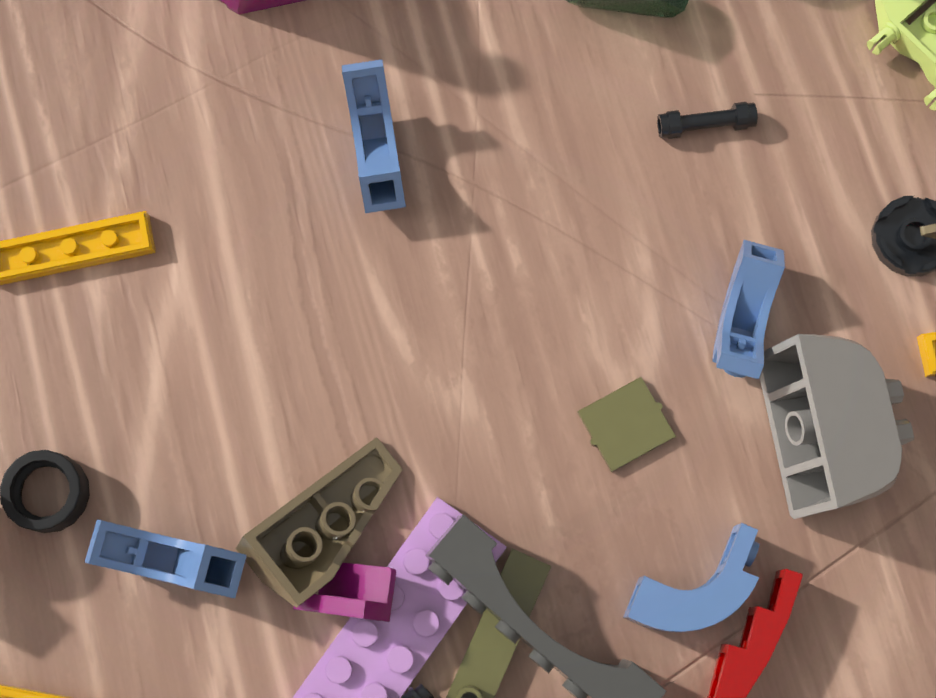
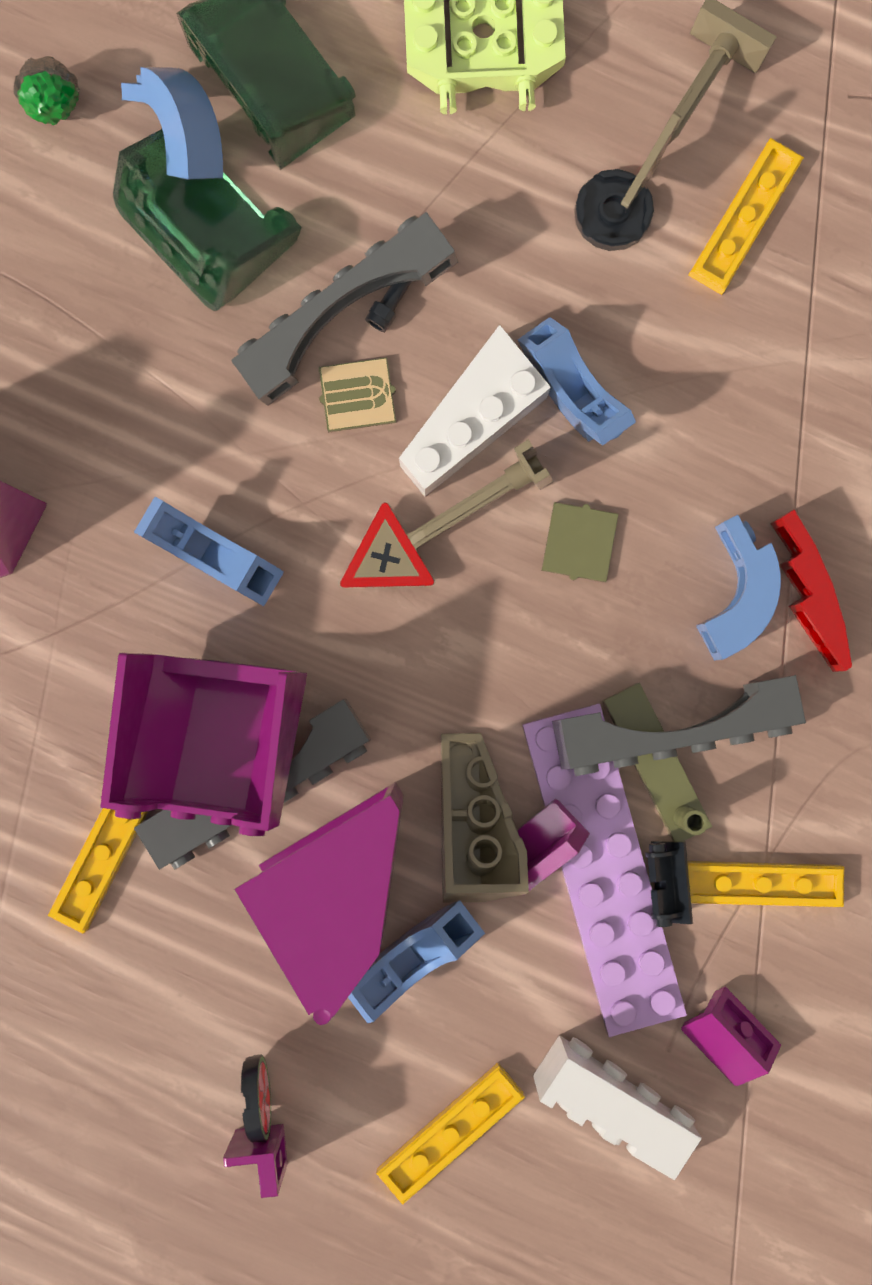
camera: 55 degrees left, 10 degrees up
black tyre [0,449,90,533] -> none
light grey hips [760,334,914,519] -> none
none -> magenta windscreen [100,653,307,836]
none -> dark grey arch [134,699,371,870]
none -> dark grey arch [231,212,458,406]
none -> magenta windscreen [234,782,404,1025]
none -> piece [319,357,396,433]
none -> dark tan piece [340,439,554,588]
none -> white wedge [399,325,551,497]

